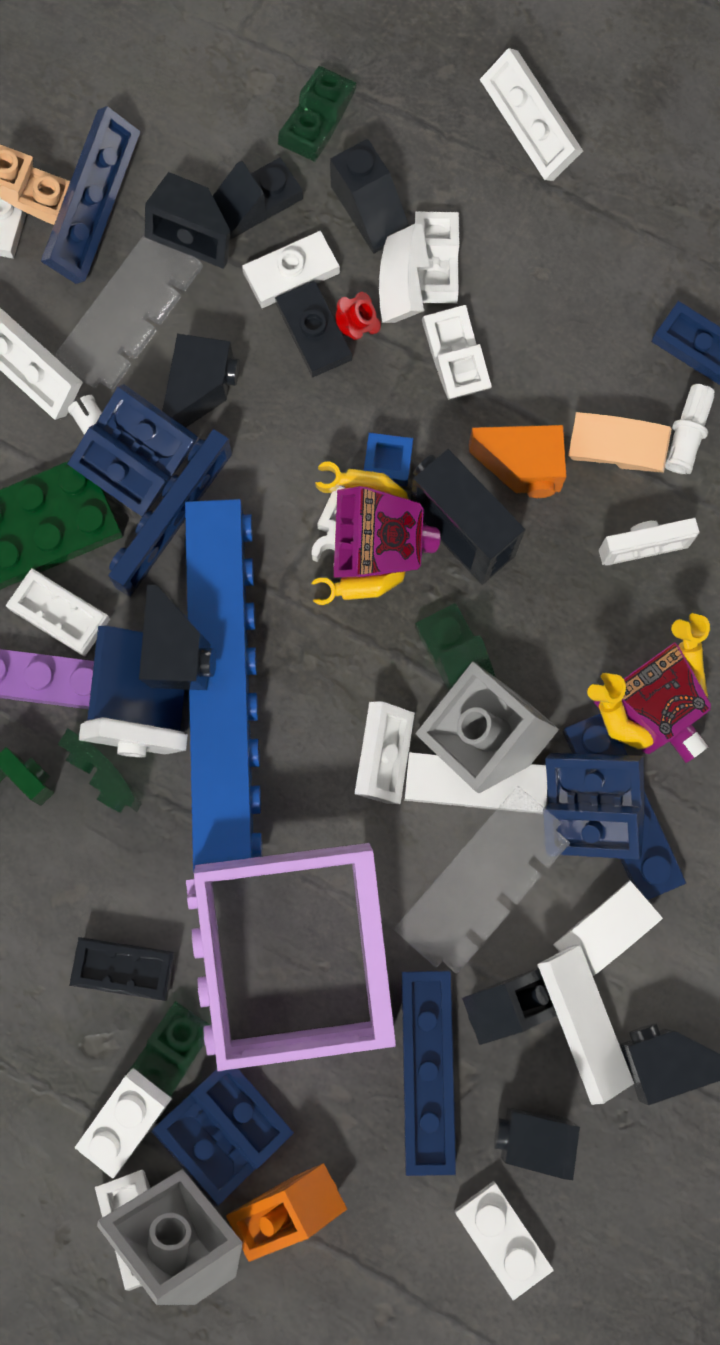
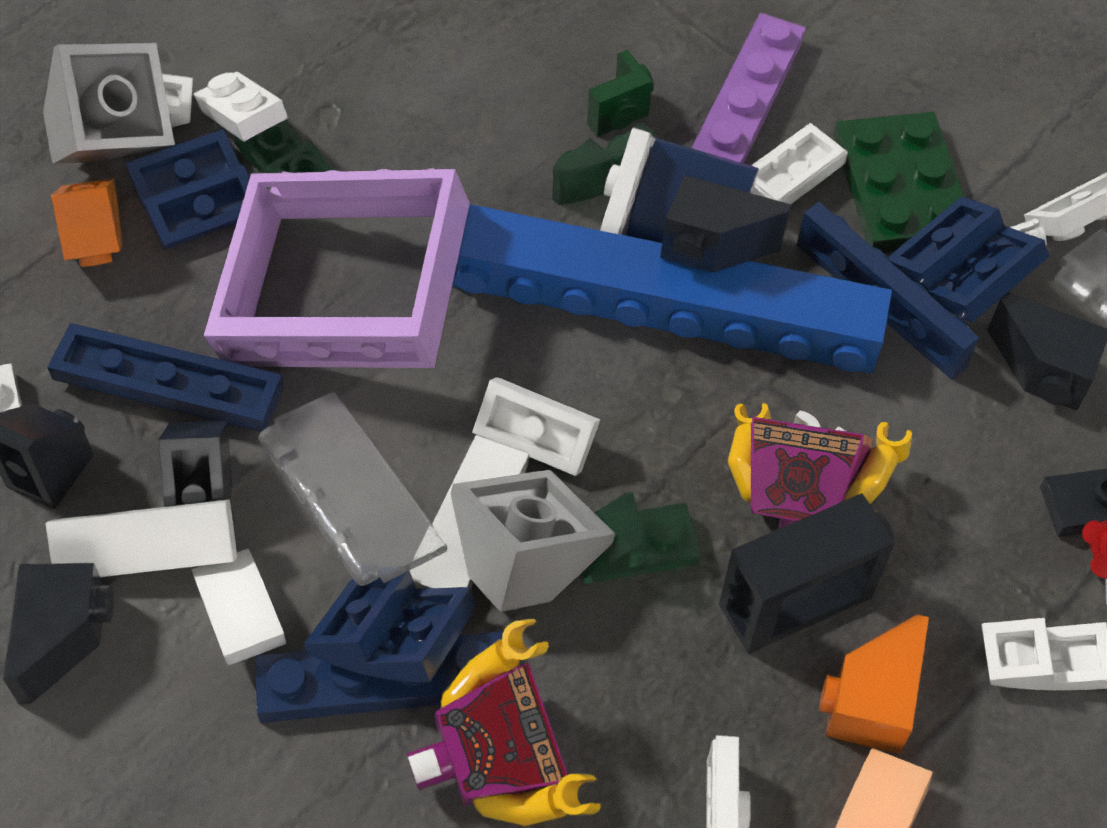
camera: 105 degrees right, 20 degrees down
black plate [69,937,176,1001] -> none
blue plate [364,433,413,487] -> none

